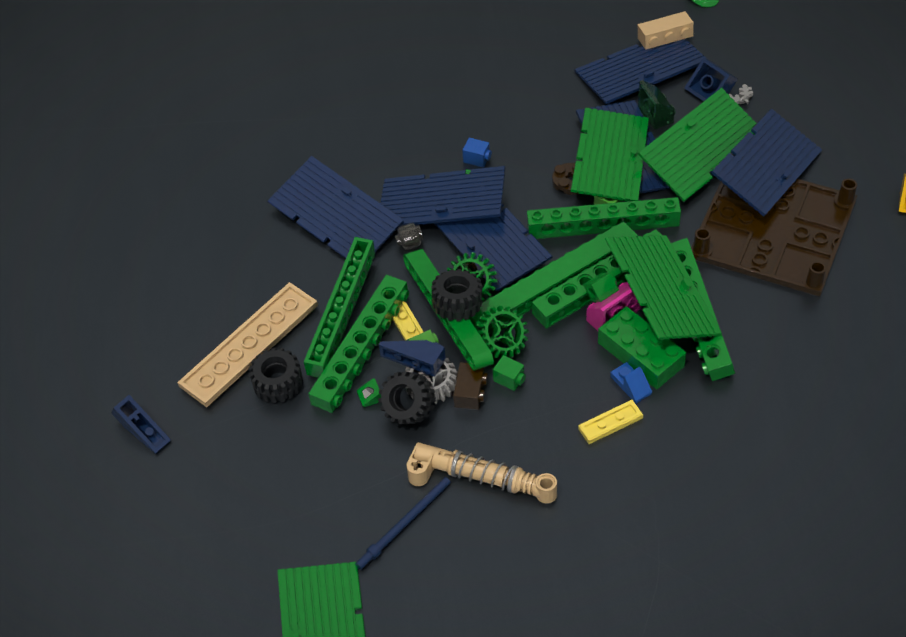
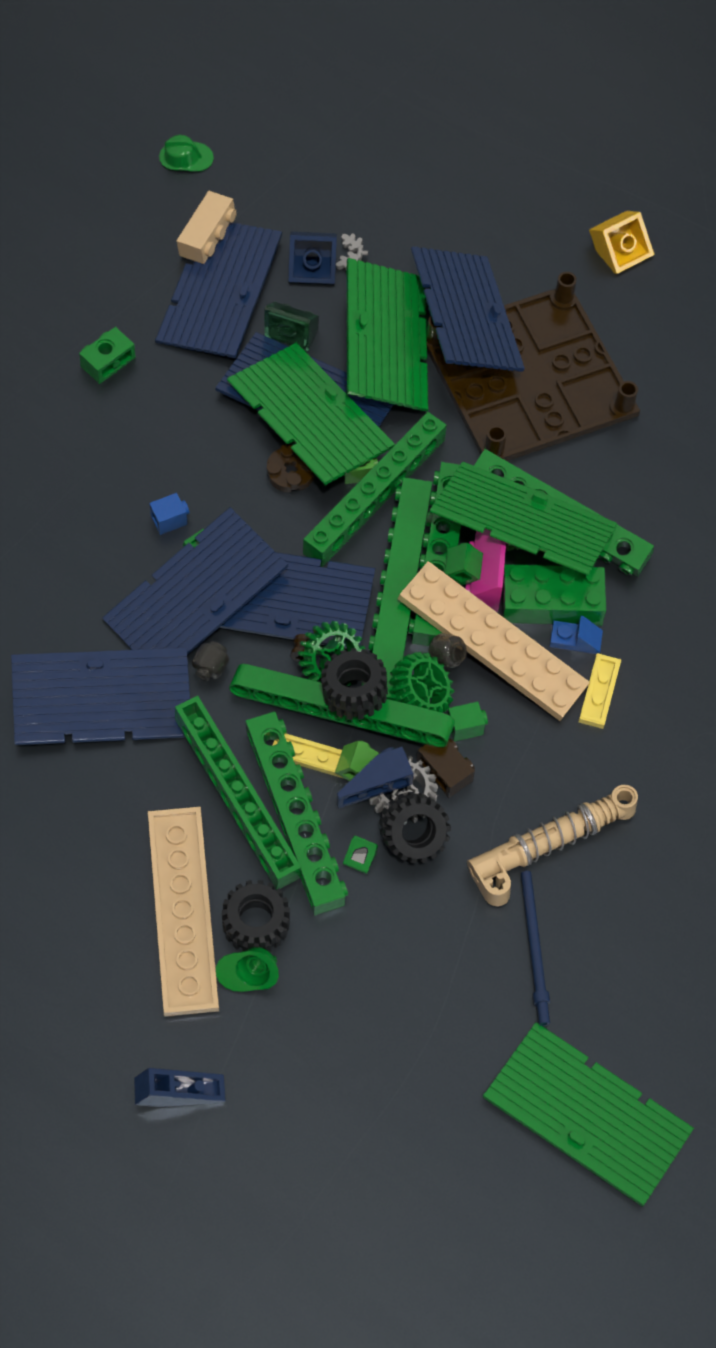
camera: 55 degrees left, 10 degrees up
none -> green brick [79,327,136,384]
none -> green piece [216,947,279,992]
none -> tan plate [398,561,590,721]
none -> clear smoke head [428,633,467,668]

